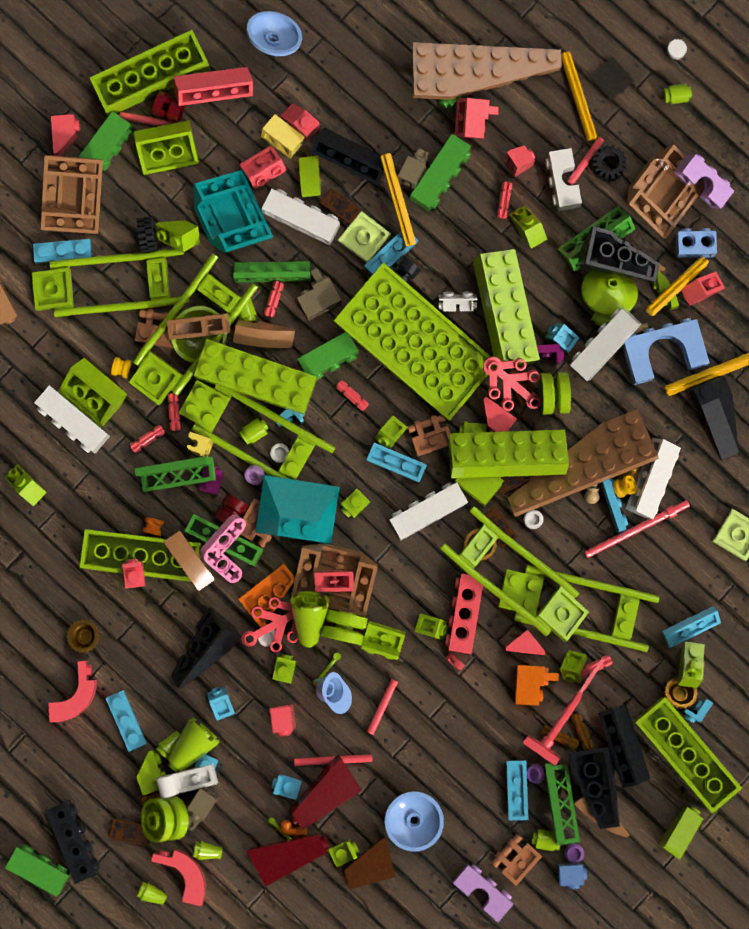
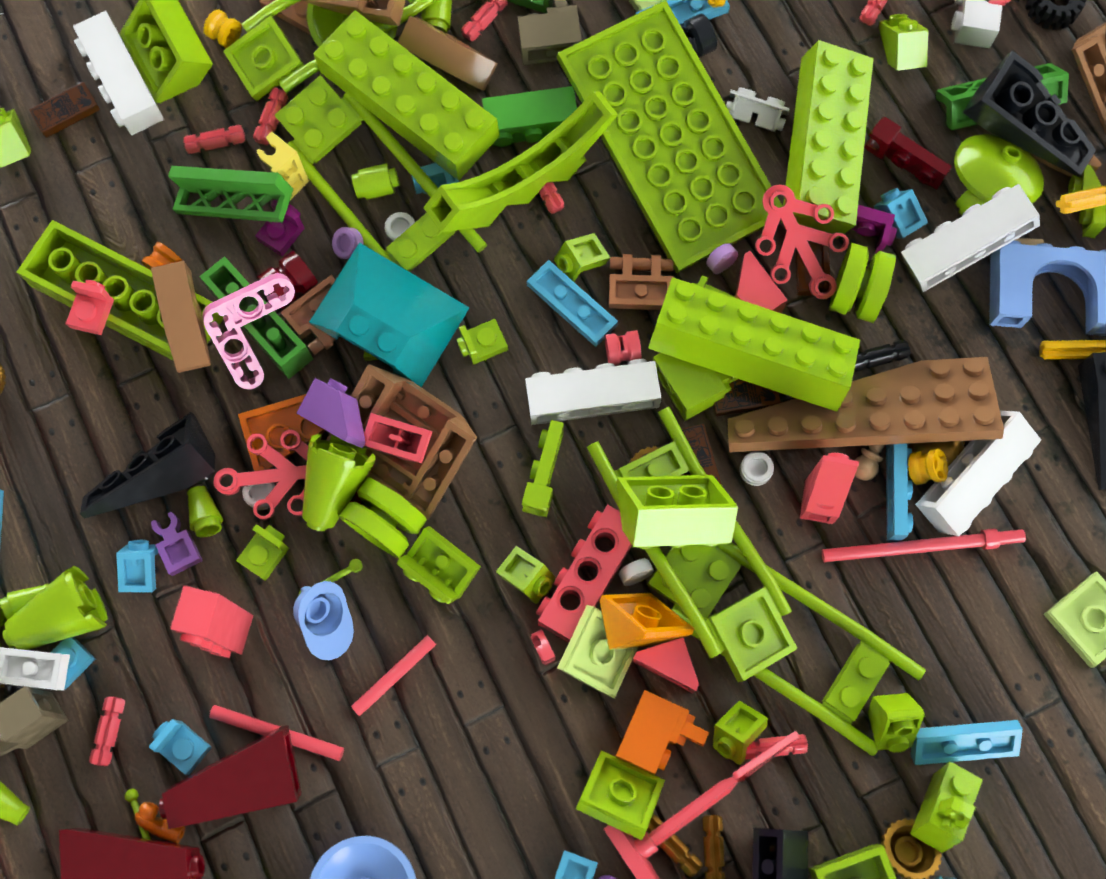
camera: 25 degrees right, 10 degrees down
none -> reddish brown tile [29,82,101,138]
none -> coral axle [89,696,125,766]
none -> medium lavender plate [151,512,203,576]
none -> lime cone [187,486,223,538]
none -> medium lavender slope [296,378,366,448]
none -> lime arch [423,91,618,232]
none -> lime plate [521,420,564,517]
none -> yellowish green tile [557,605,638,699]
none -> lime plate [576,750,665,840]
none -> light orange slope [600,593,694,650]
none -> coral wheel [605,330,642,366]
none -> lime slope [616,475,738,549]
none -> white tile [619,558,654,586]
none -> lavender tile [706,243,738,274]
none -> coral slope [800,453,859,524]
none -> black axle [854,340,911,372]
none -> dark red plate [864,117,952,190]
none -> lime slope [868,693,925,753]

